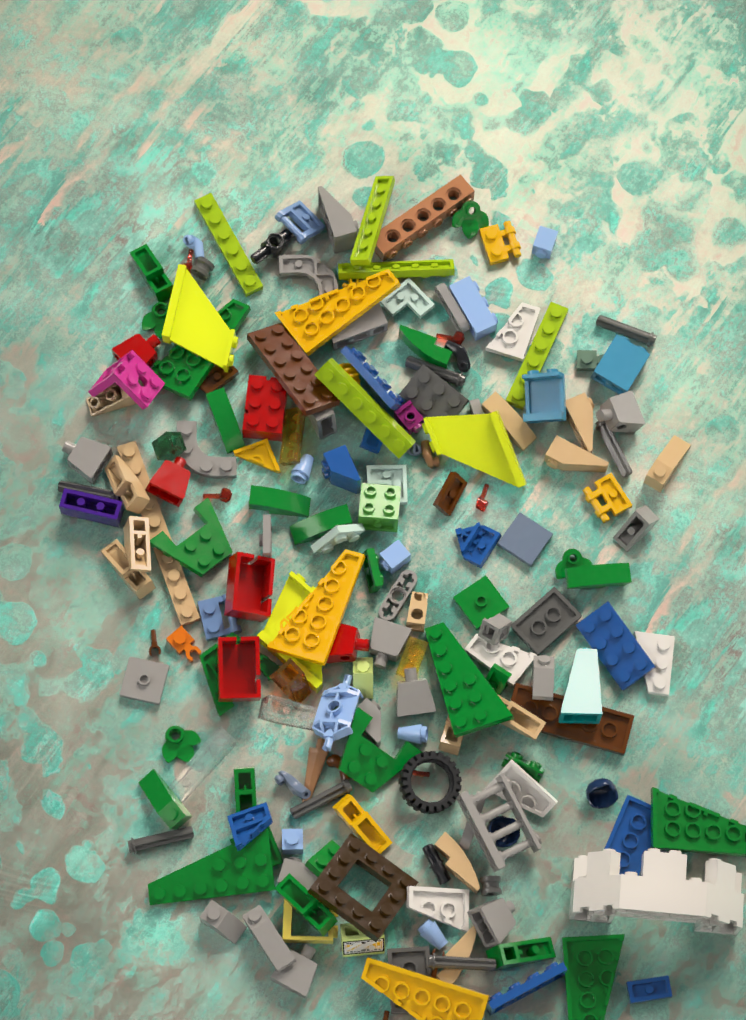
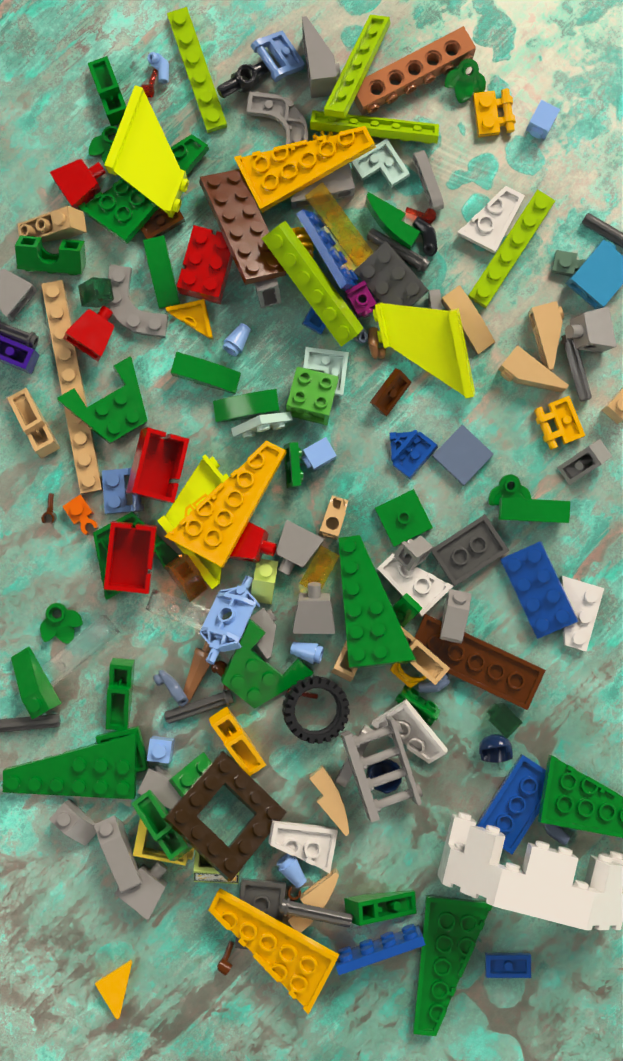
camera: 10 degrees right, 15 degrees up
dark pink bracket [88,350,165,410] -> none
tan slope [105,455,150,514] -> none
light grey plate [119,657,169,705] -> none
tan slope [124,516,151,572] -> none
dark grey wheel [190,257,215,281] -> none
clear red hand [203,488,232,503] -> none
blue wing [227,802,273,851] -> none
light grey plate [259,514,272,558] -> none
clear yellow plate [279,407,305,466] -> none
blue slope [321,445,361,494] -> none
light grey beam [378,570,417,622] -> none
black axle [422,844,451,885] -> none
light blue brick [449,276,498,341] -> none
light grey torso [467,898,516,948] -> none
clear red hand [475,484,489,512] -> none
dark grey wheel [480,876,502,896] -> none
dark azure panel [522,369,566,424] -> none
slope [558,647,602,724] -> none
none -> green arch [15,235,86,275]
none -> clear yellow plate [304,182,374,267]
none -> yellow helmet [390,663,427,688]
none -> sand blue arm [419,673,450,693]
none -> clear green brick [485,702,523,738]

